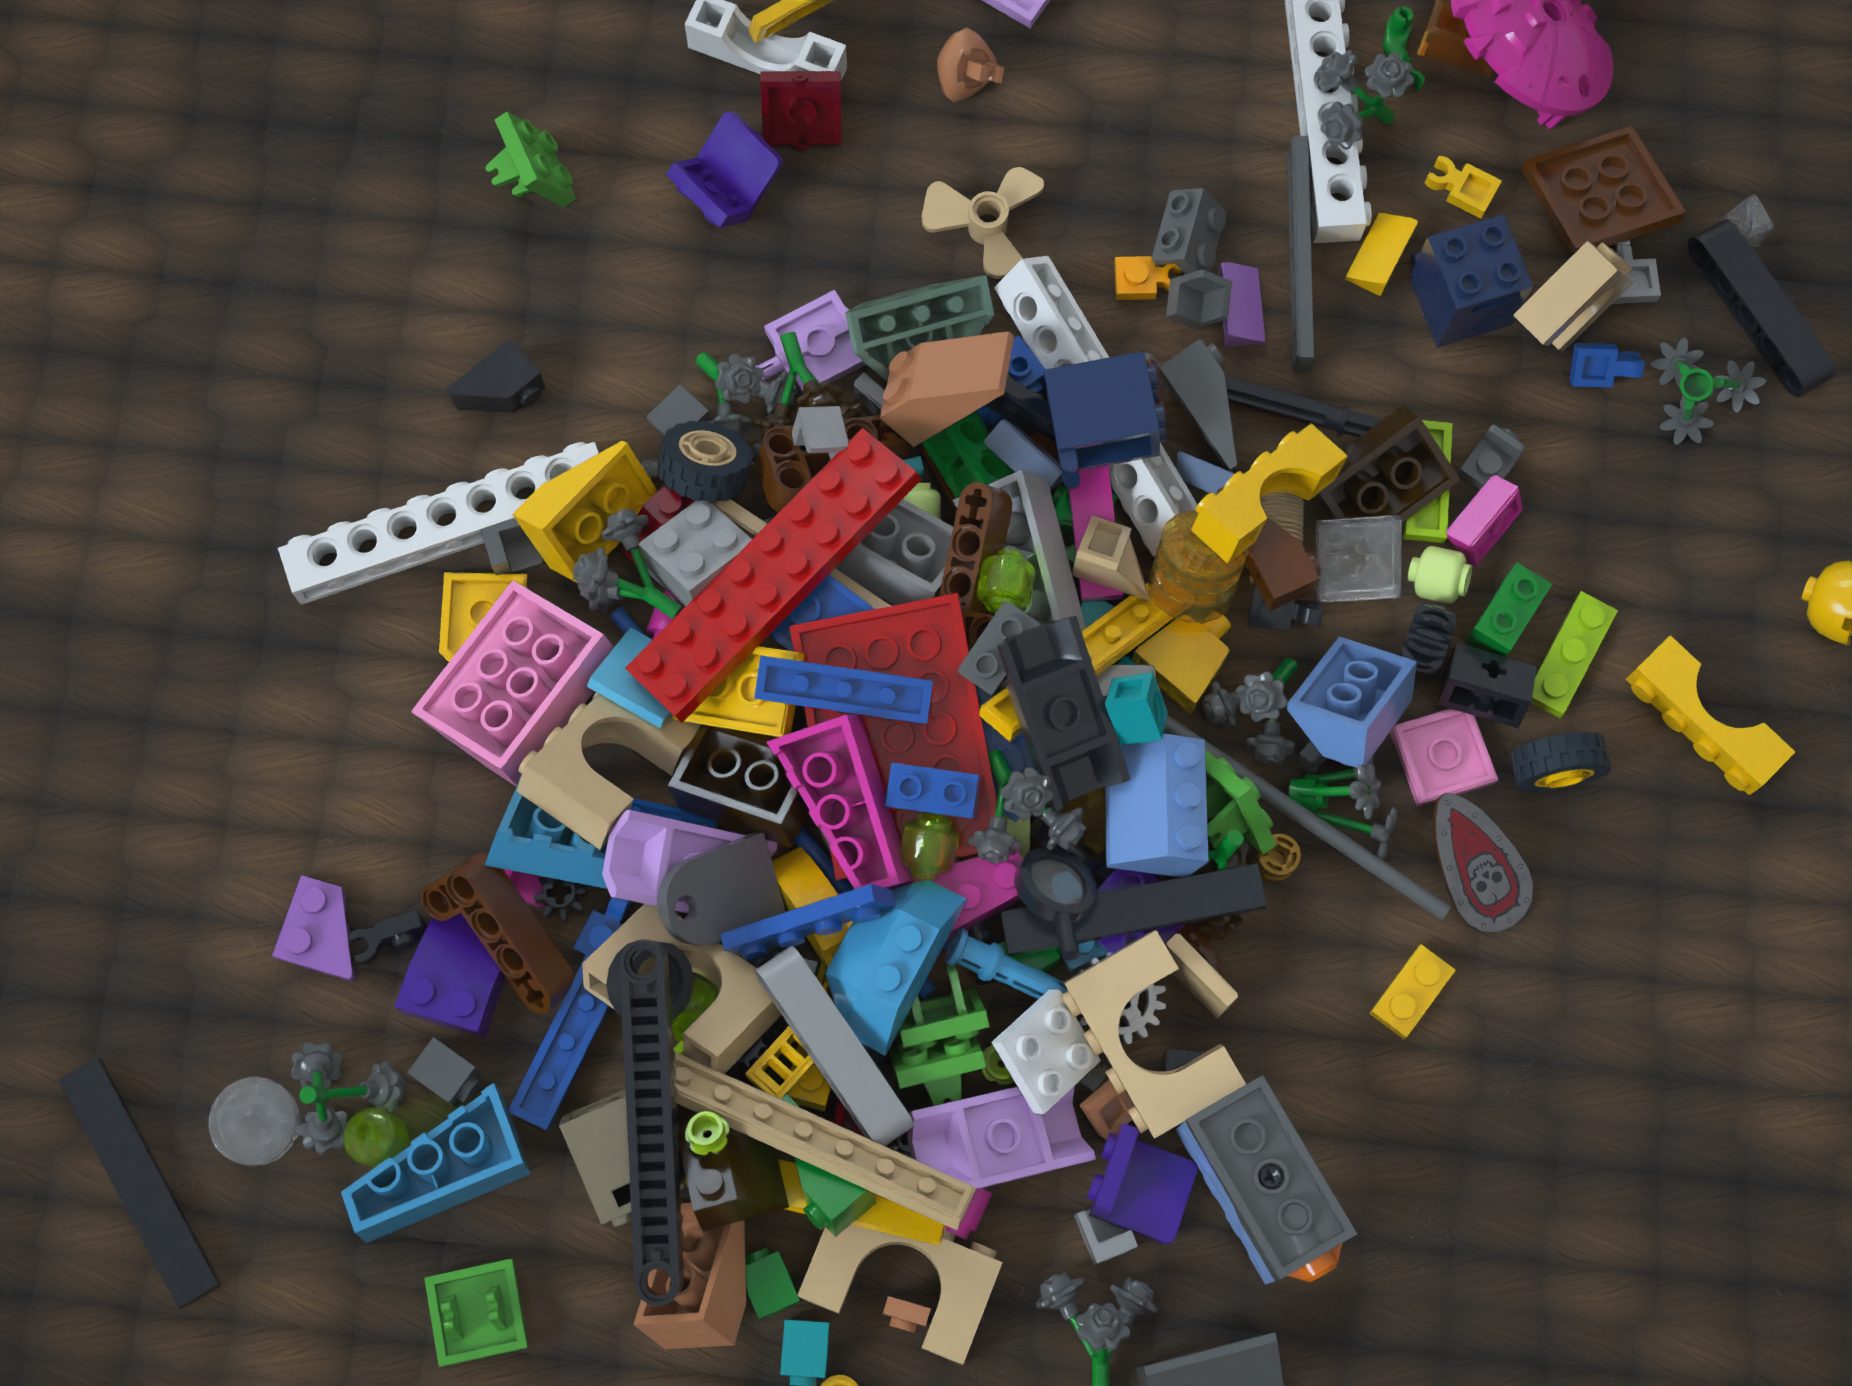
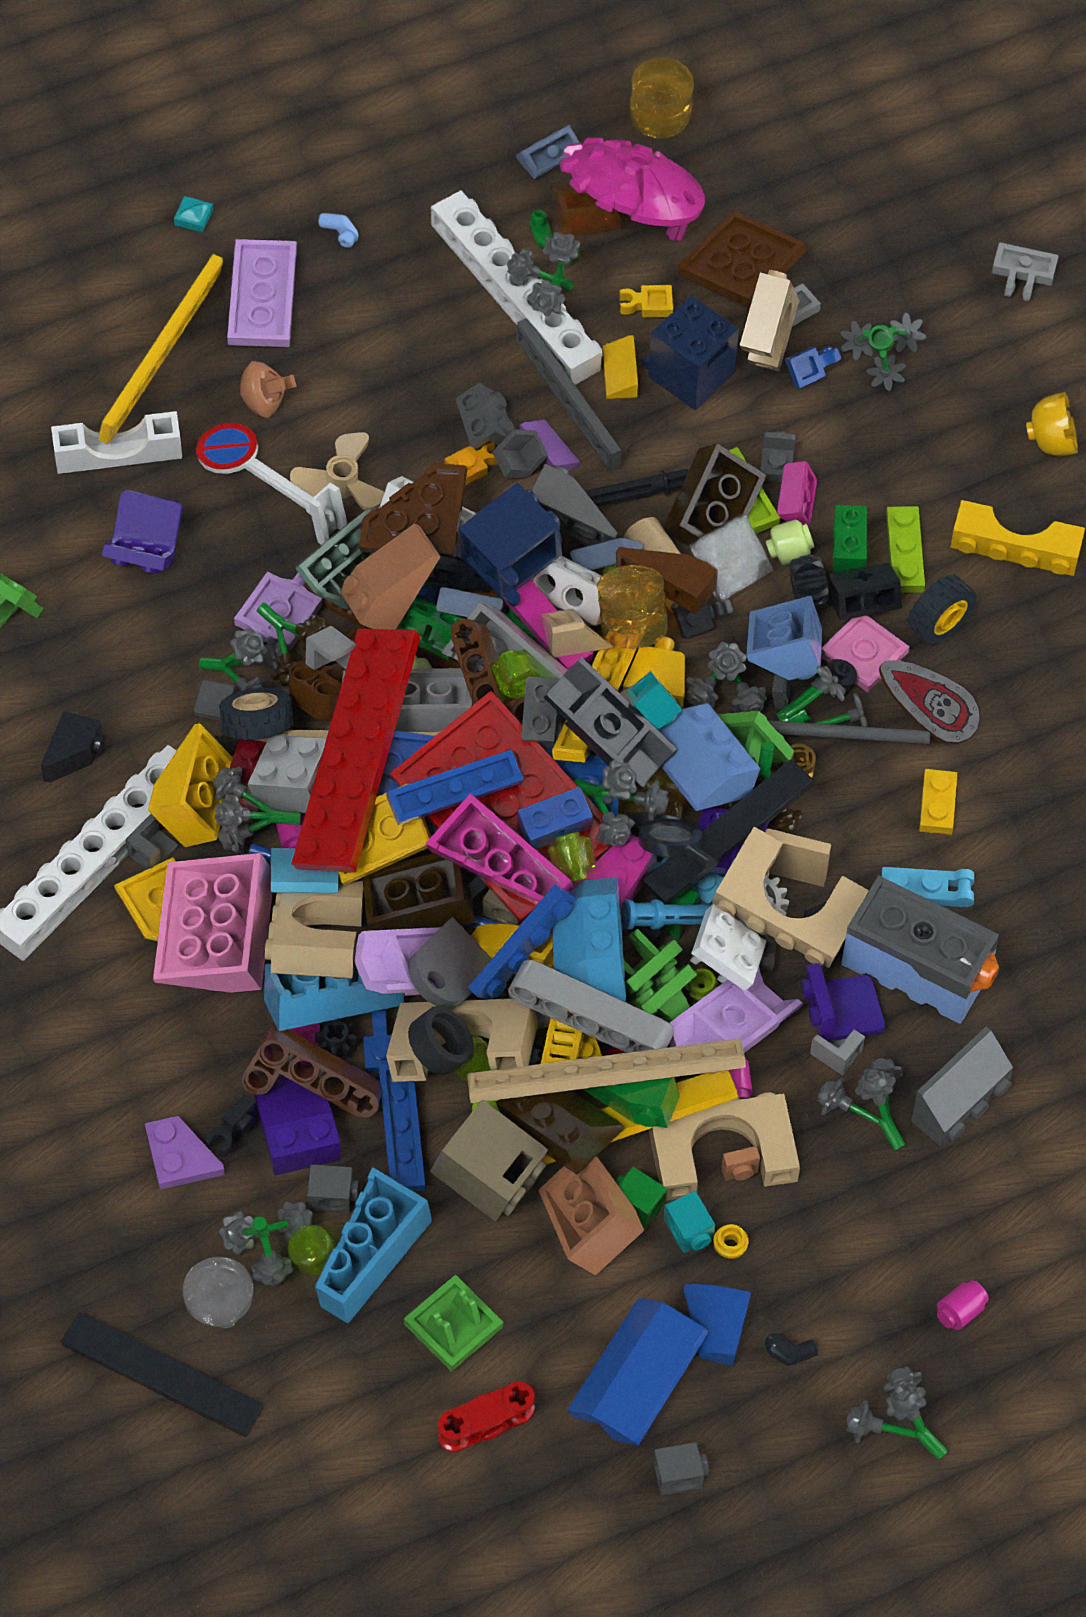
camera: 30 degrees left, 15 degrees down
black gear [619,939,684,1306] -> none
lime plate [685,1111,730,1155] -> none
dark red plate [760,71,842,150] -> none
flat silver tile [854,373,885,416] -> none
nougat plate [1080,1079,1135,1140] -> none
yellow arch [1191,423,1348,564] -> none
black beam [1688,219,1836,398] -> none
clear slope [1720,194,1774,248] -> none
none -> piece [196,423,347,545]
none -> reddish brown plate [359,463,467,559]
none -> black plate [827,659,857,697]
none -> medium azure plate [881,867,975,907]

